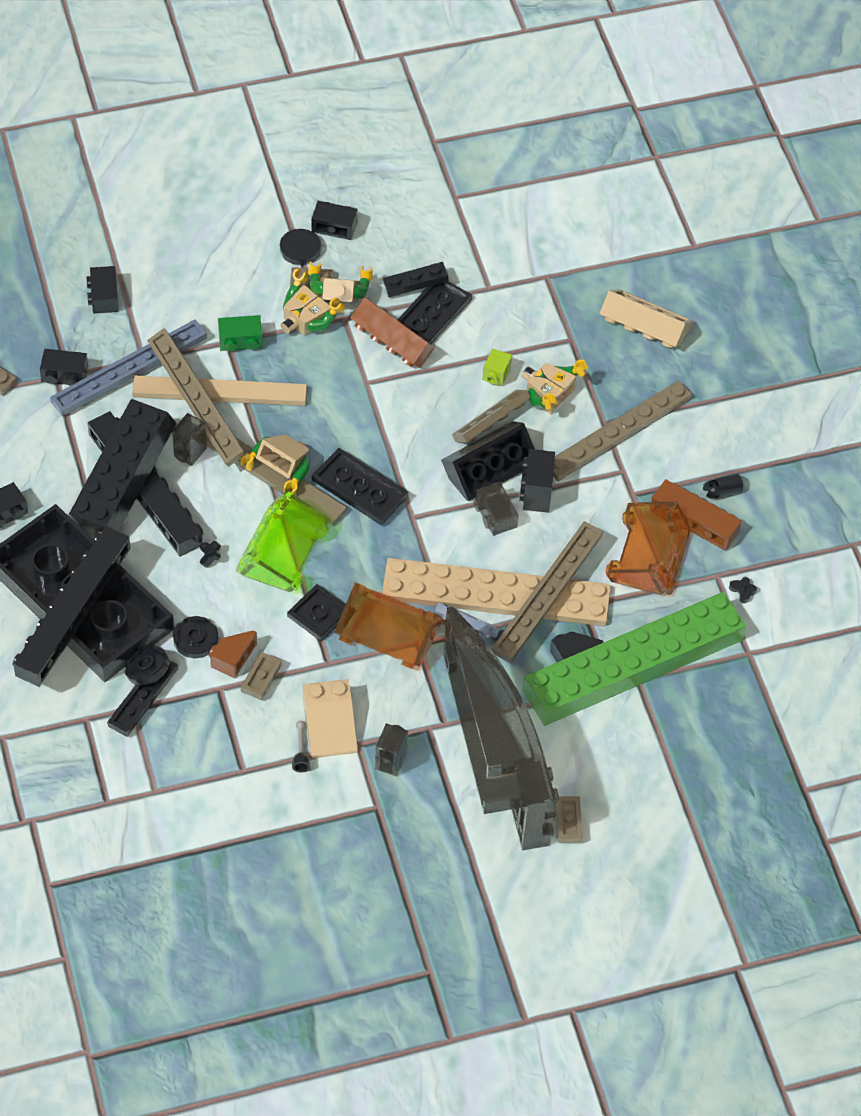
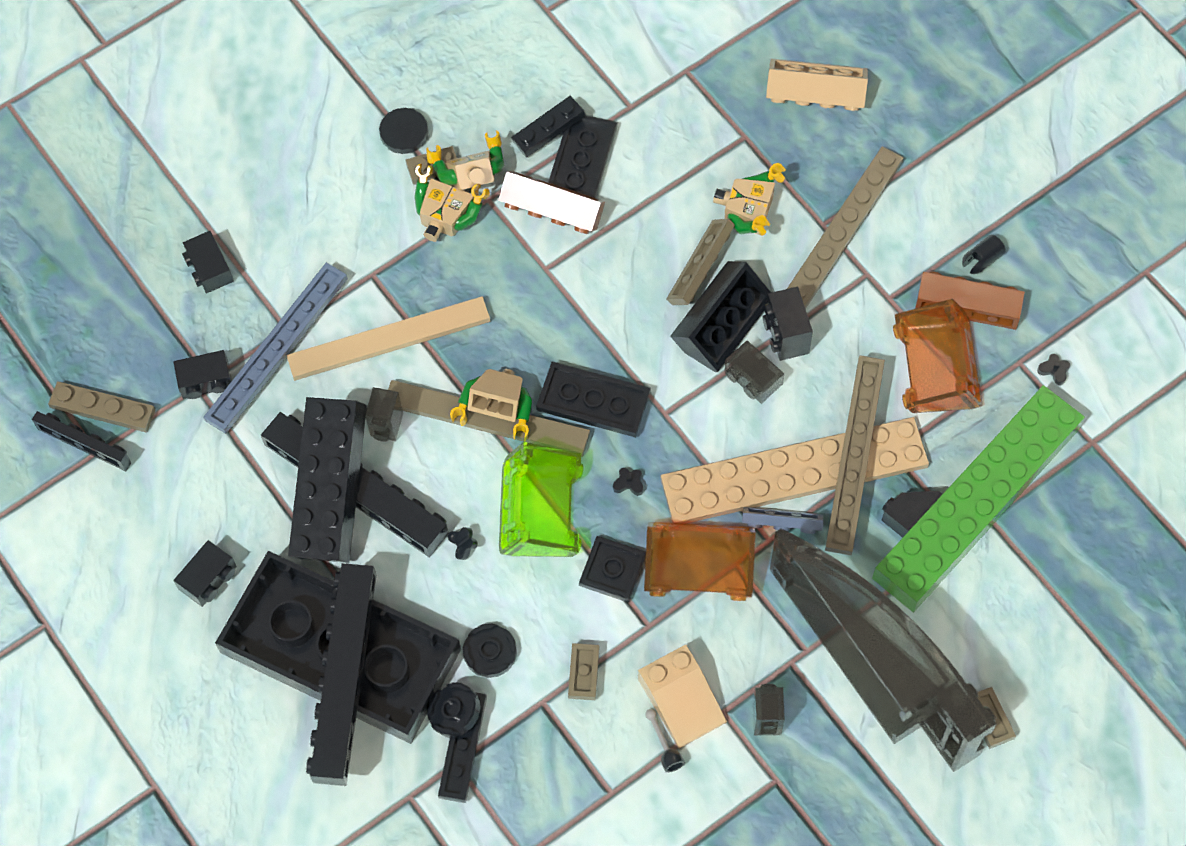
camera: 15 degrees left, 10 degrees up
dark tan plate [147,328,246,467] -> none
dark orange slope [209,630,257,678] -> none
green brick [218,315,263,351] -> none
black brick [311,200,358,240] -> none
lime brick [482,348,512,386] -> none
none -> black piece [613,468,643,496]

